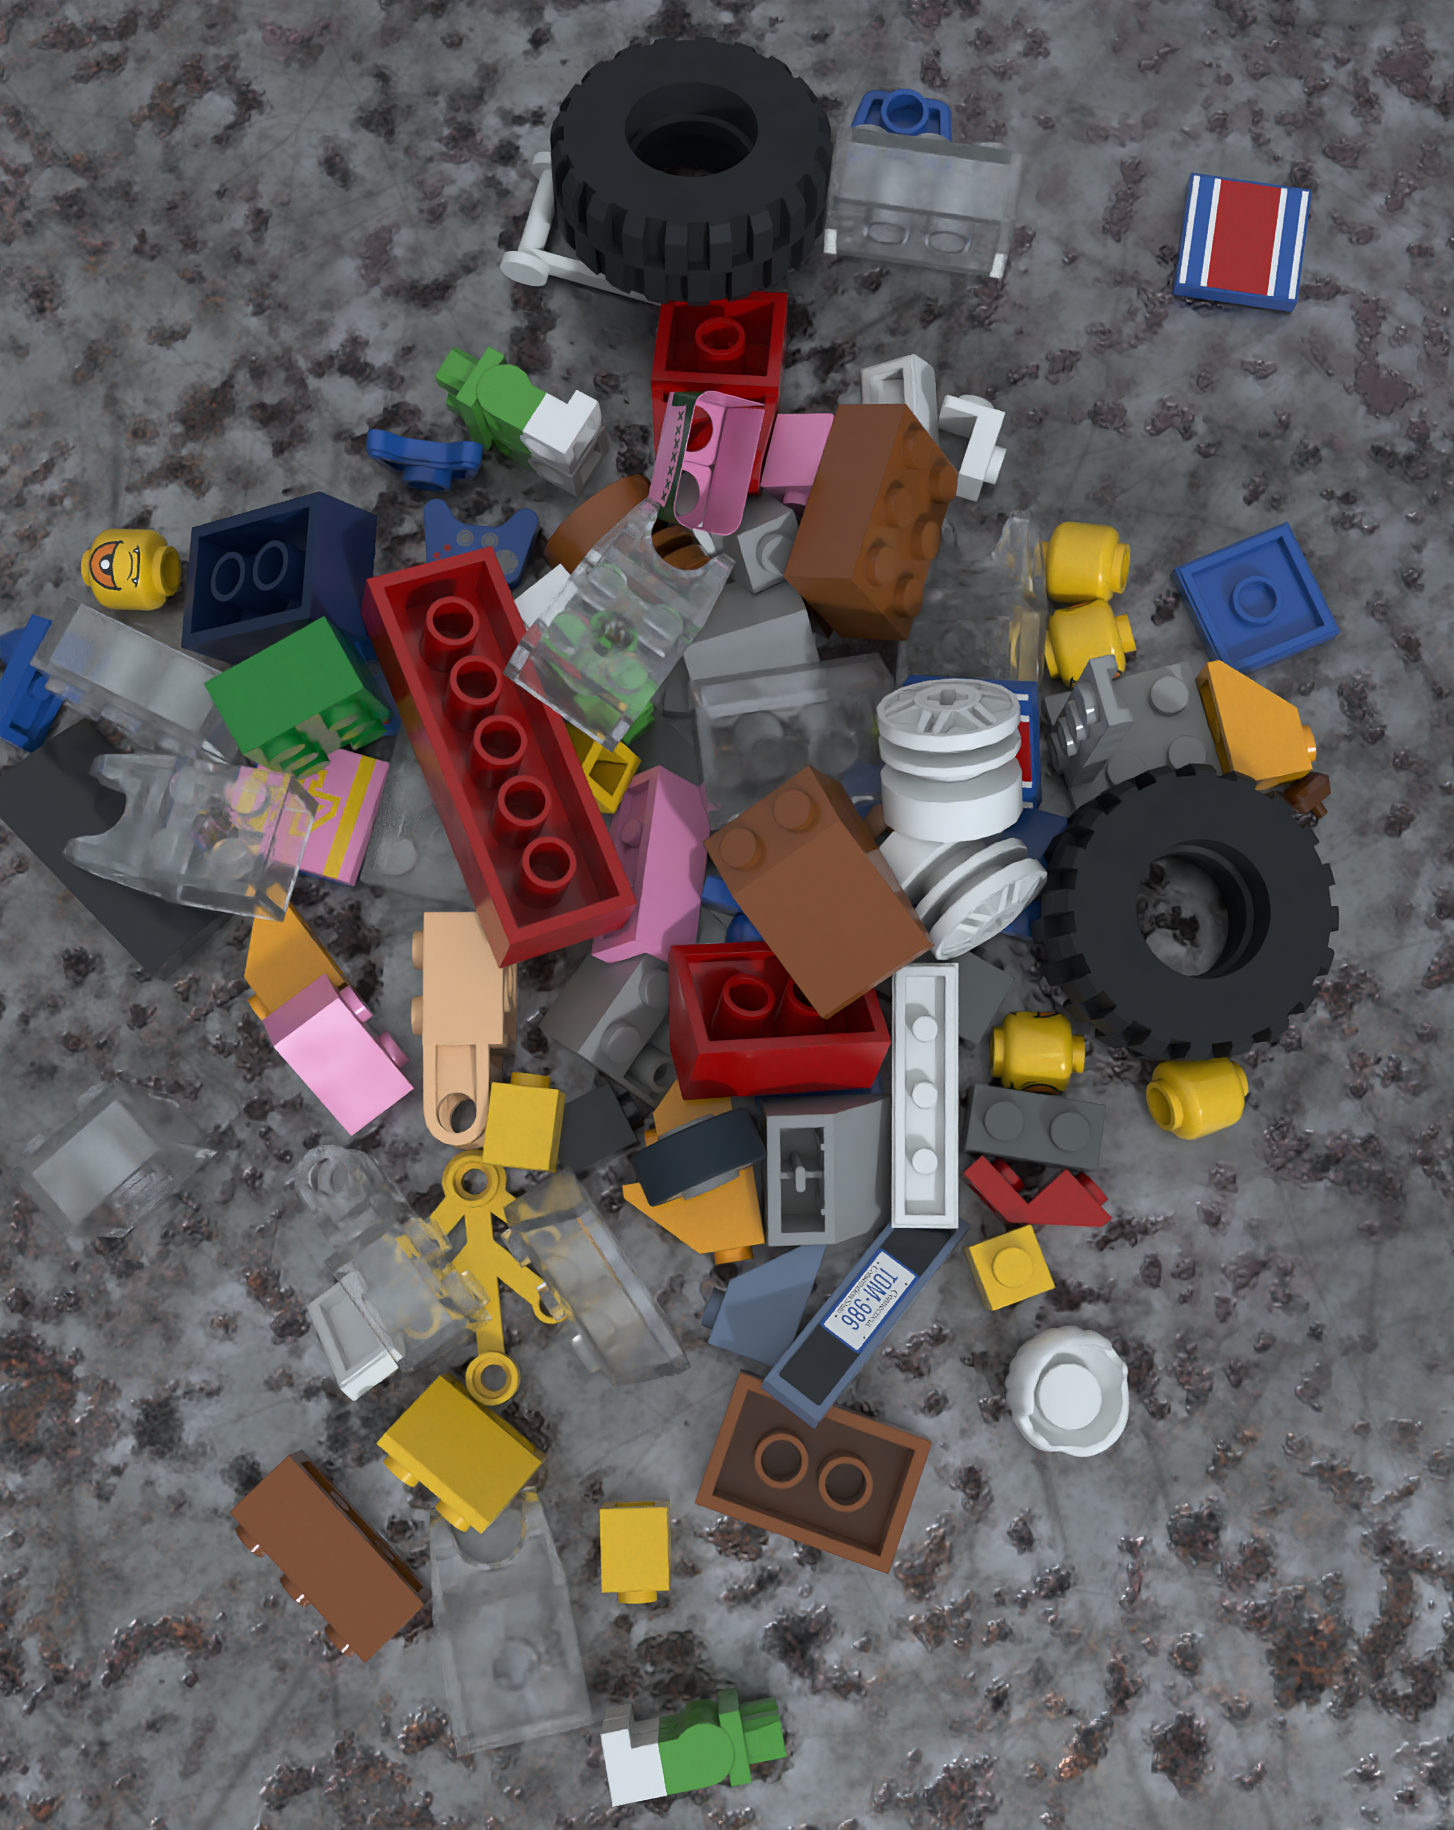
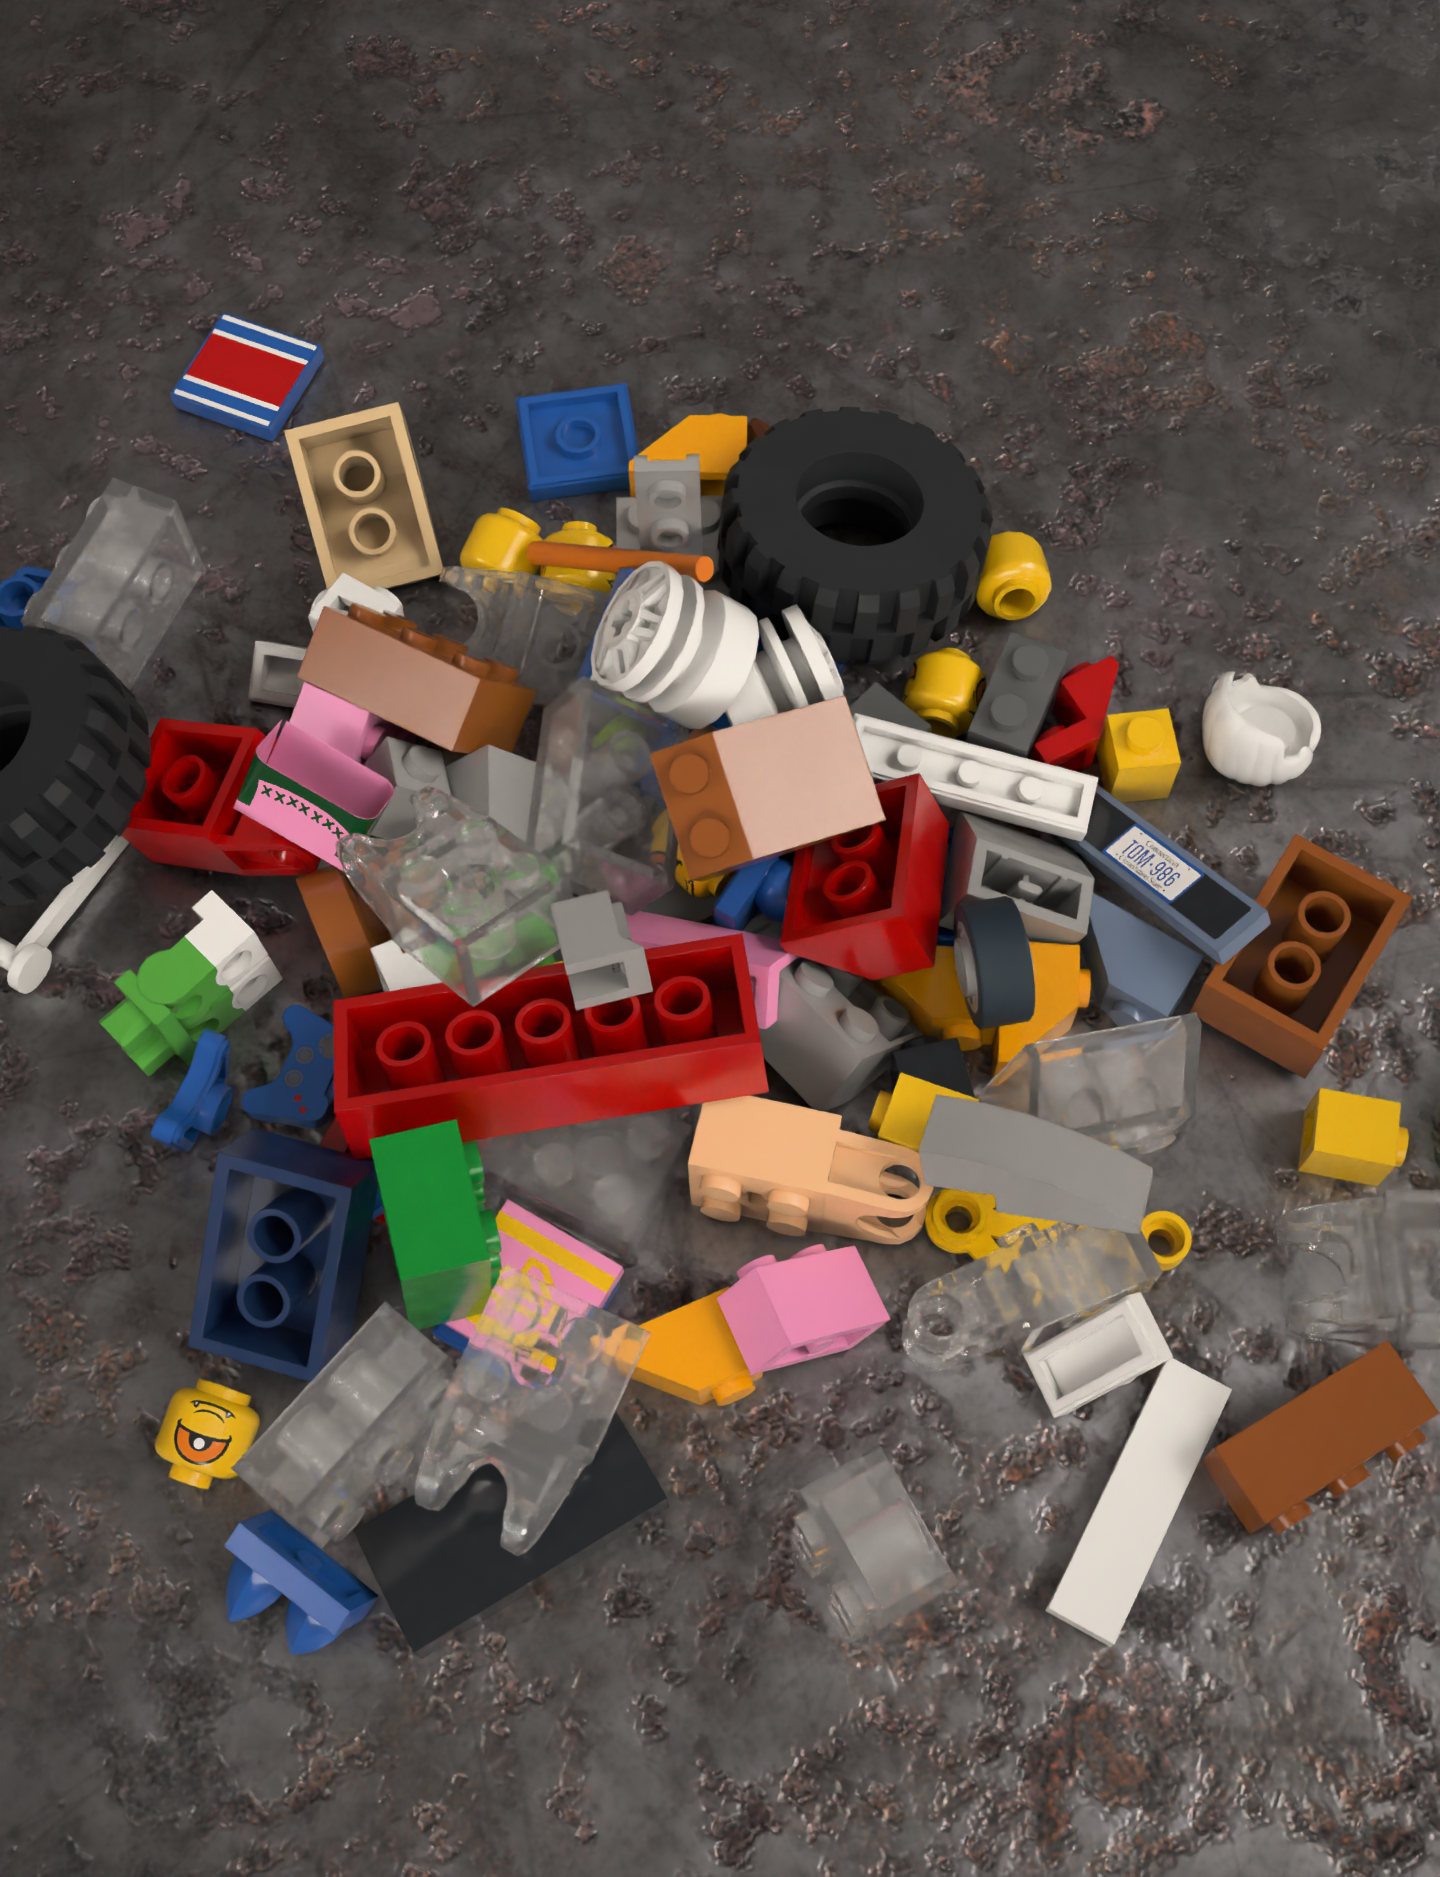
camera: 80 degrees left, 15 degrees down
yellow slope [376,1372,548,1534] -> none
none -> tan slope [284,402,445,590]
none -> orange bar [526,541,714,582]
none -> light grey window [550,889,653,1011]
none -> light grey slope [919,1094,1153,1234]
none -> white tile [1045,1358,1232,1647]

